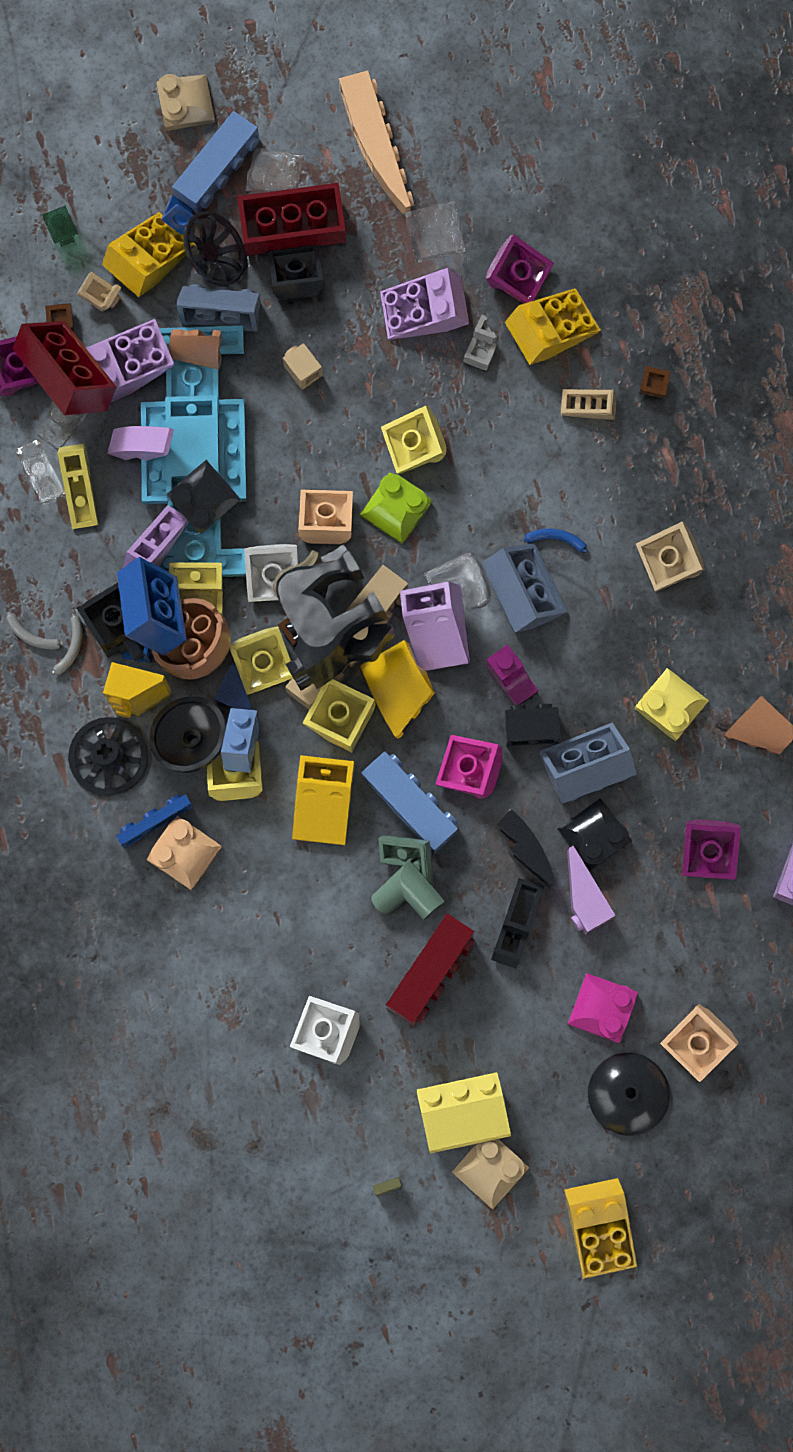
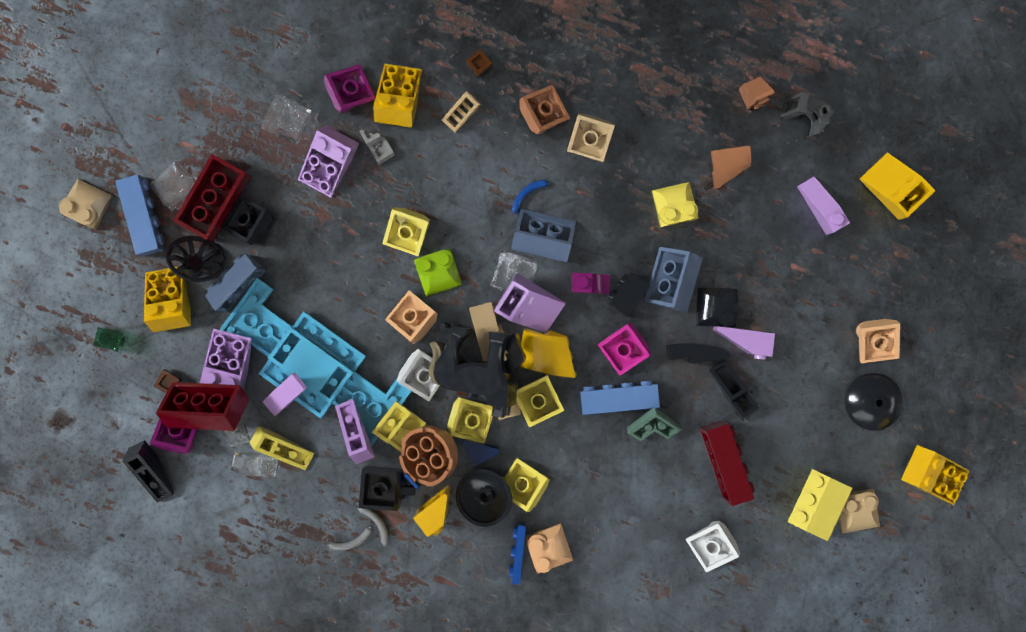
camera: 55 degrees left, 10 degrees up
black wheel [68,717,148,795] -> none
tan bracket [76,272,121,312] -> none
blue brick [117,556,187,656] -> none
blue bracket [161,195,194,235] -> none
black slope [166,459,241,534] -> none
nougat slope [169,329,223,370] -> none
medium blue brick [221,708,259,773] -> none
tan brick [283,343,323,390] -> none
yellow slope [292,755,355,846] -> none
light nougat slope [339,70,414,218] -> none
sand green brick [372,860,445,920] -> none
olive tile [372,1177,401,1196] -> none
dark pink slope [568,973,638,1044] -> none
magenta slope [682,819,741,880] -> none
none -> nougat slope [519,85,570,134]

